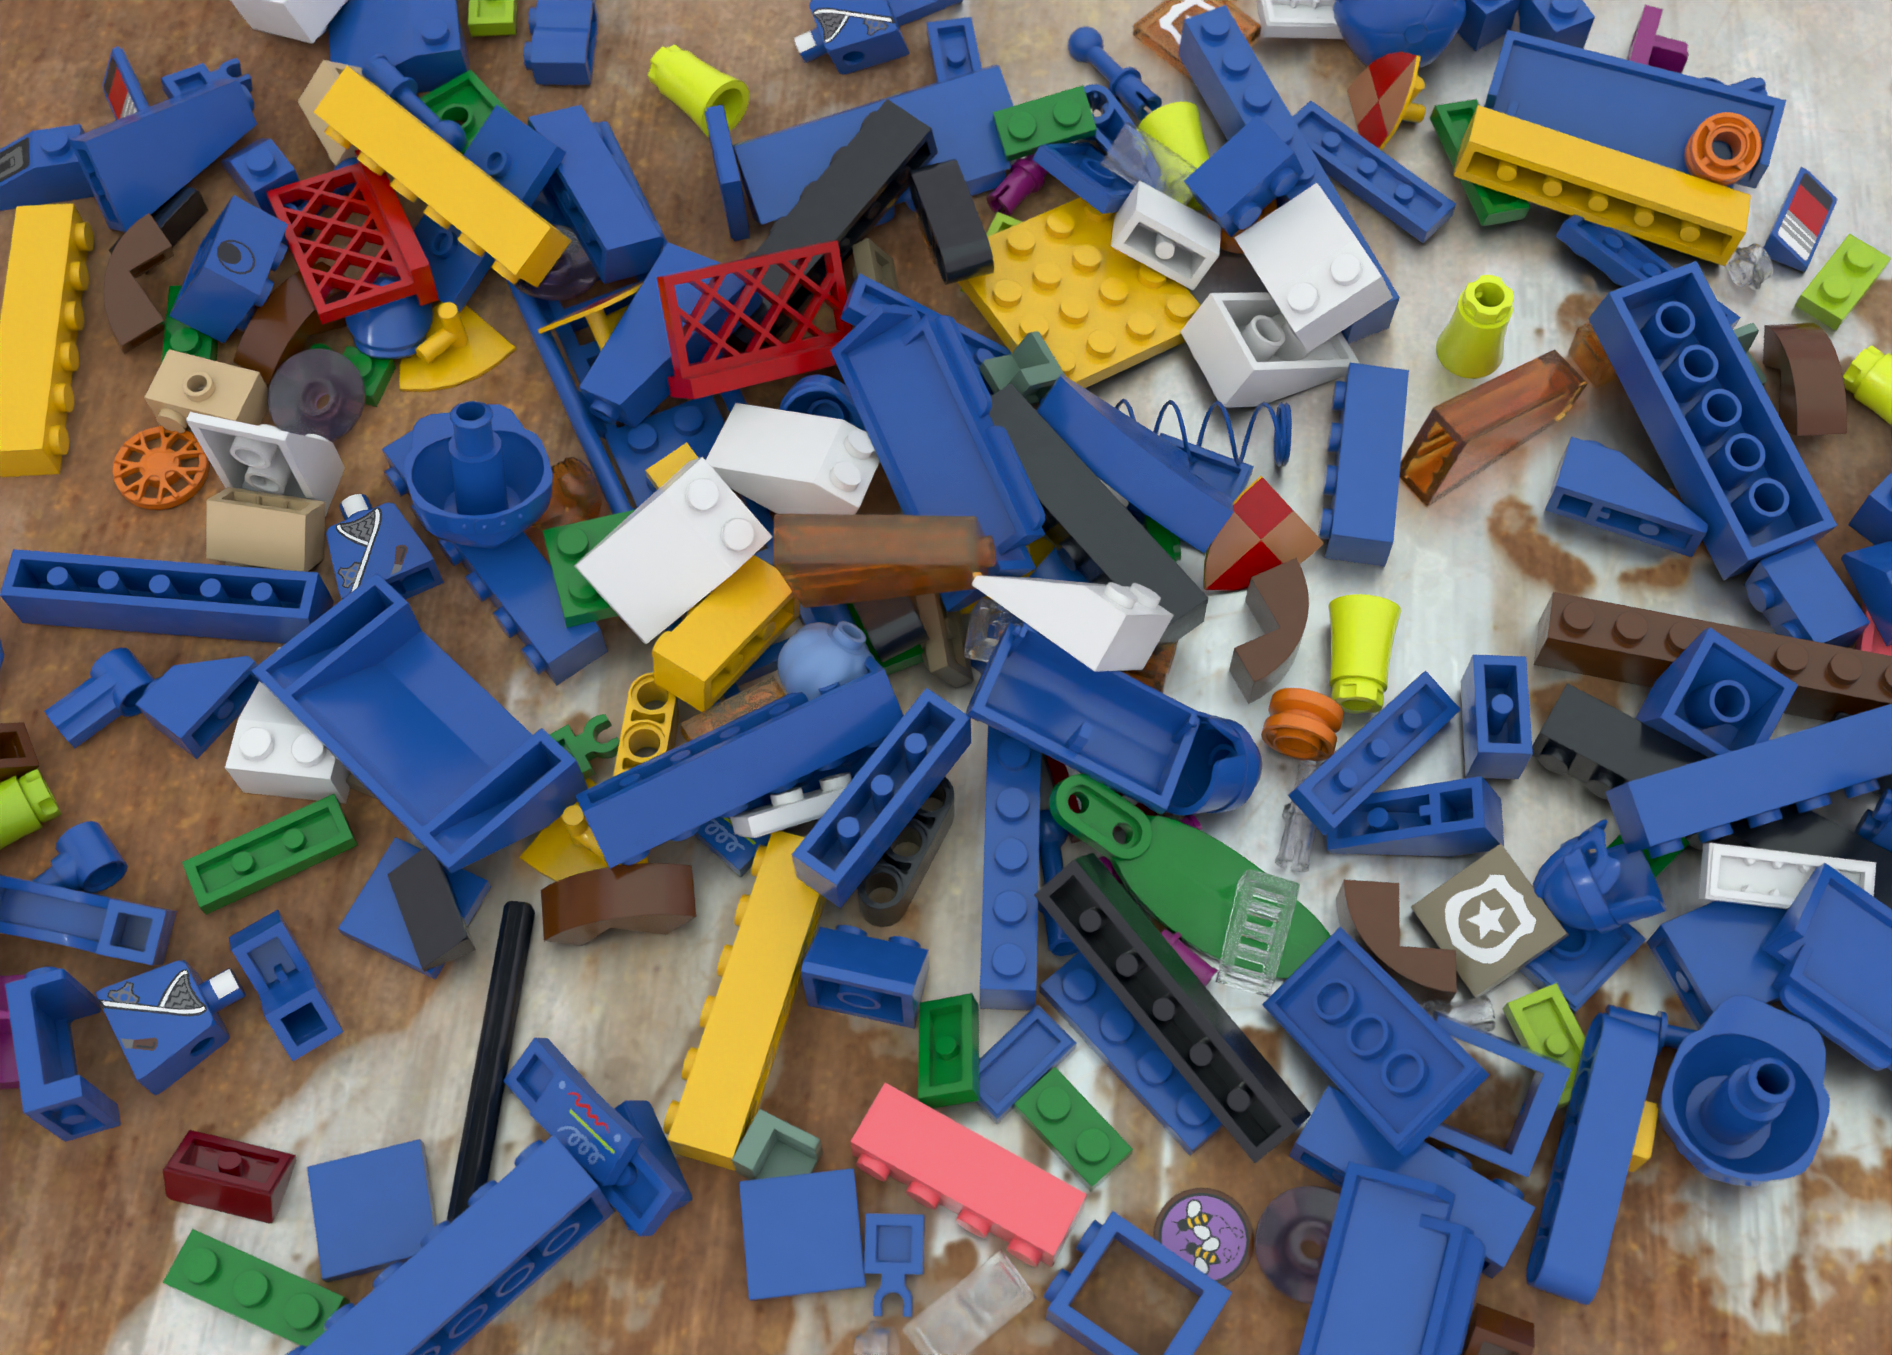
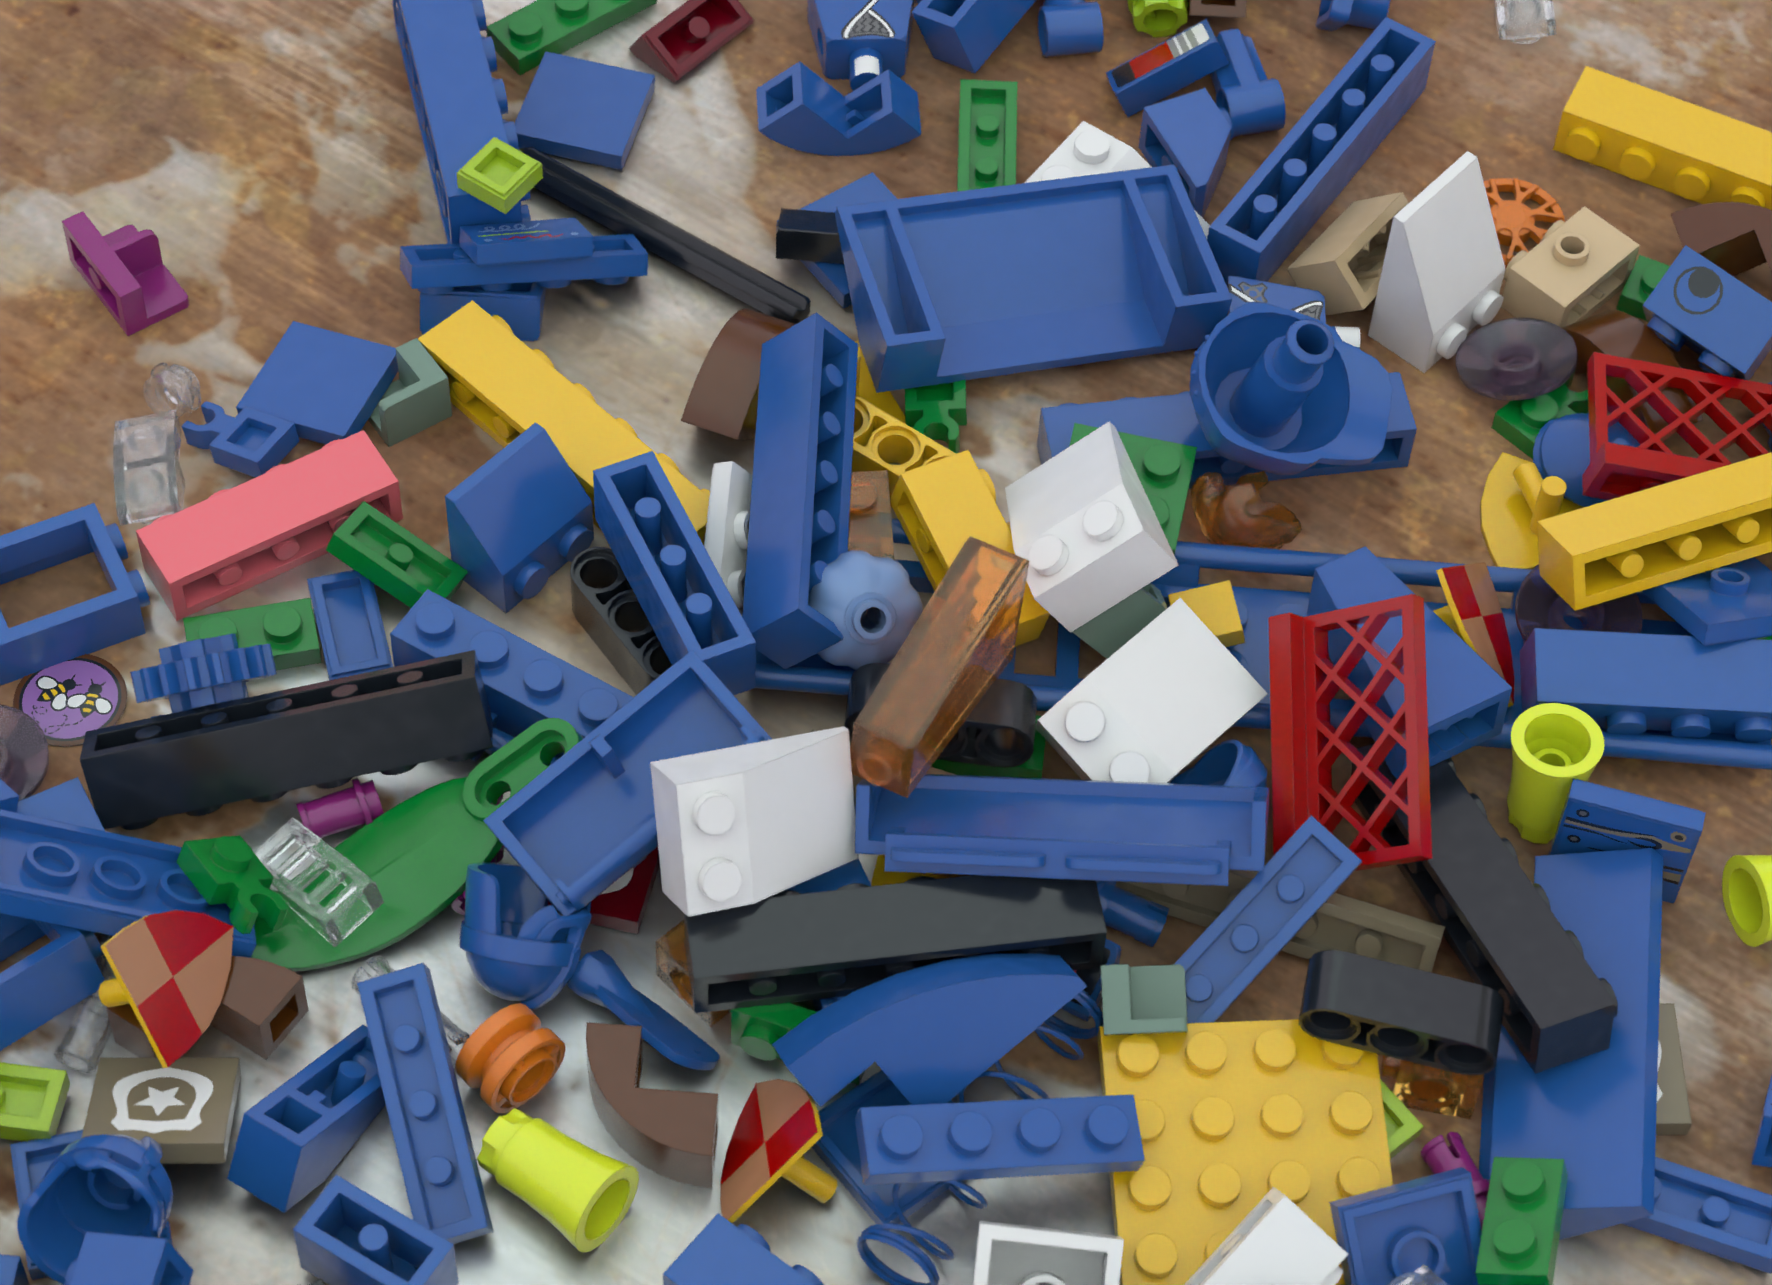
camera: 115 degrees right, 10 degrees down
none -> shield [98,910,234,1068]
none -> blue gear [130,633,277,713]
none -> green plate [176,835,288,934]
none -> lime tile [456,137,543,214]
none -> blue piece [568,950,720,1070]
none -> blue plate [855,1094,1145,1185]
none -> blue slope [1106,19,1229,117]
none -> neon yellow plant [1507,703,1605,844]

